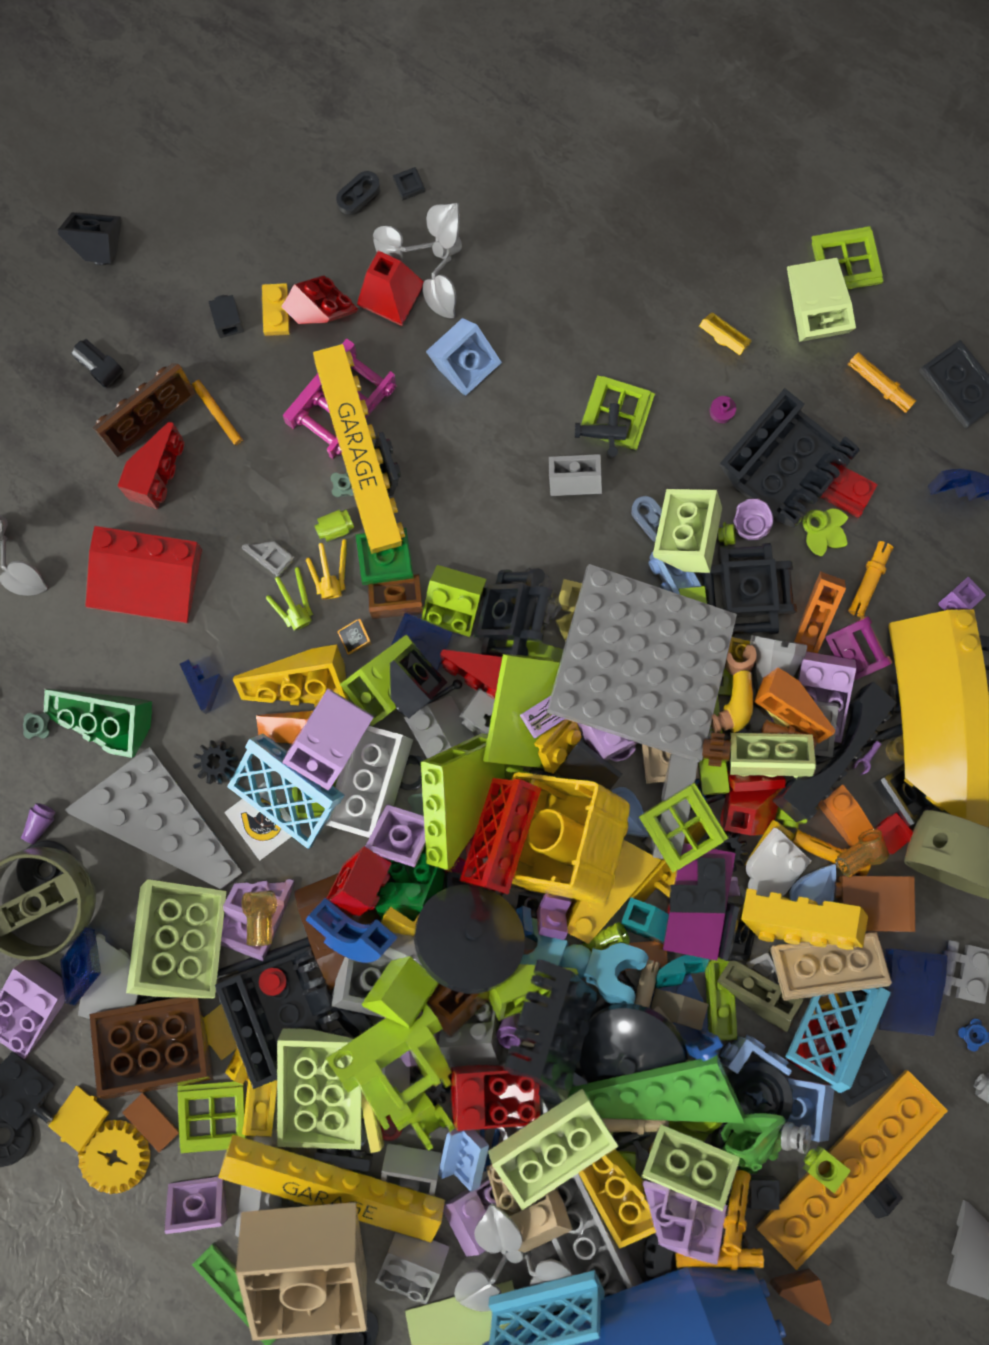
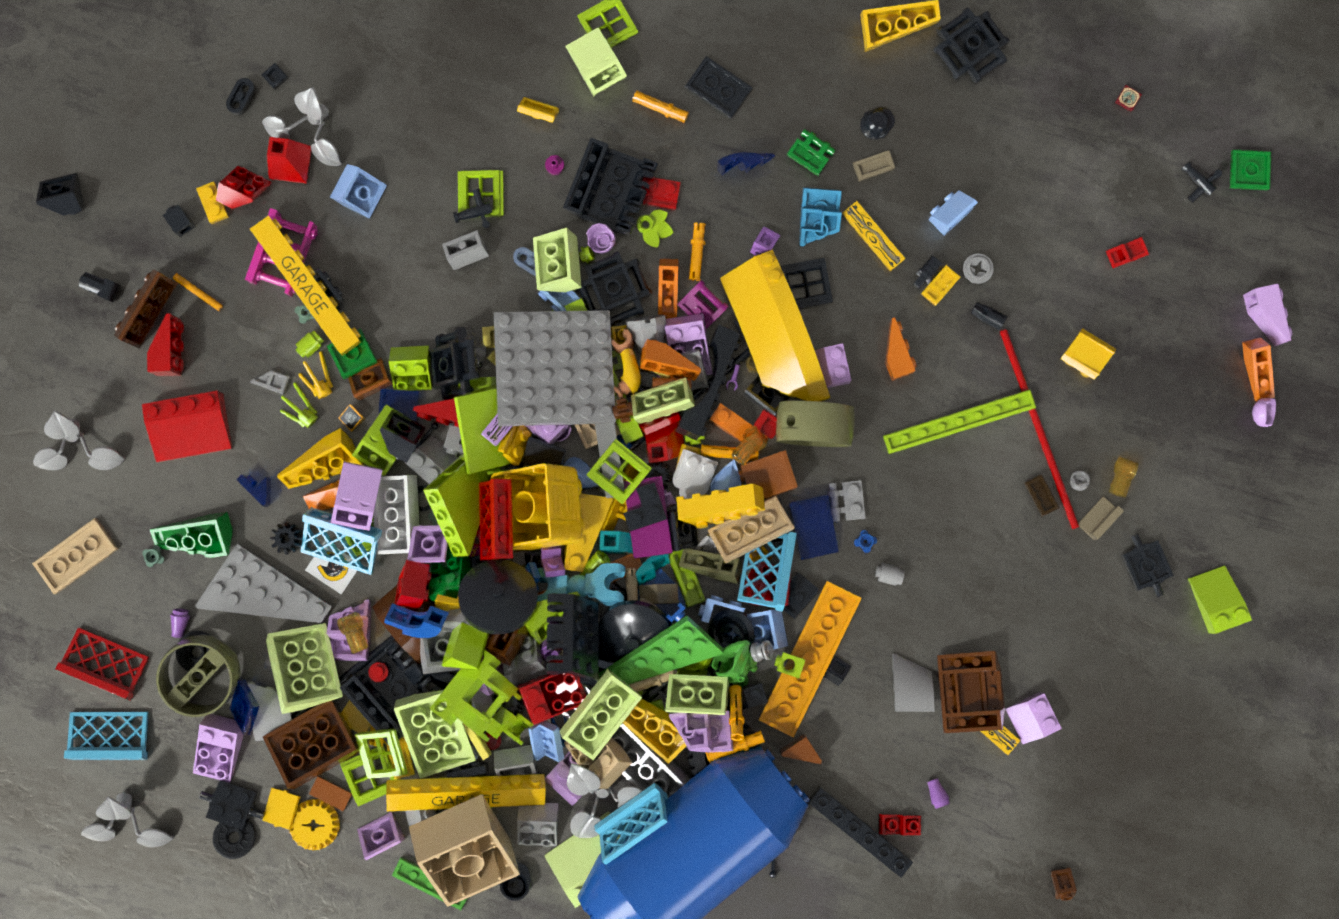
camera: 10 degrees left, 5 degrees up
none -> lime piece [355,729,408,778]

